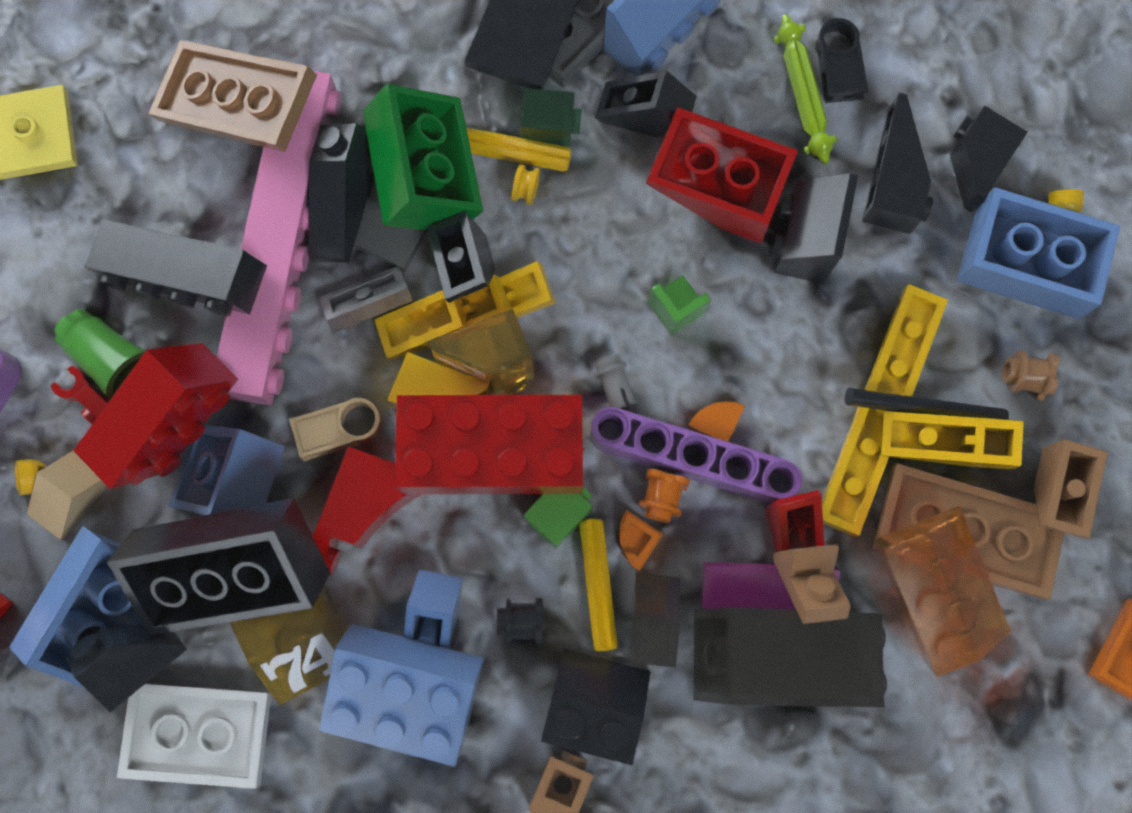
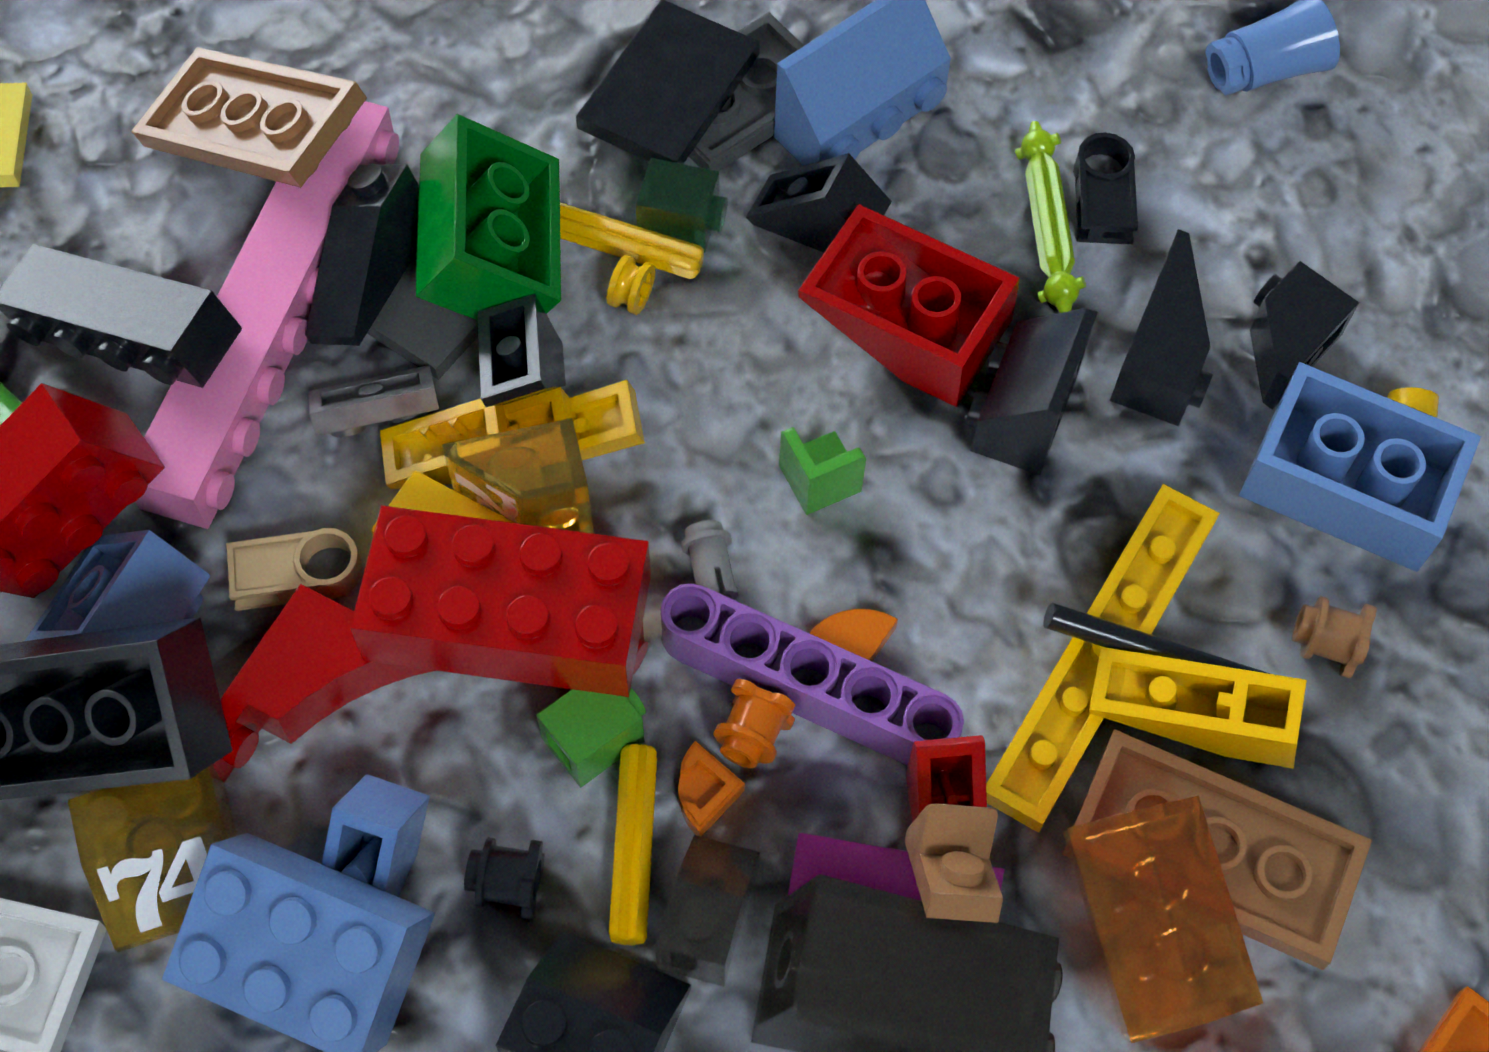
camera: 10 degrees right, 15 degrees down
medium nougat slope [1033,439,1108,539] -> none

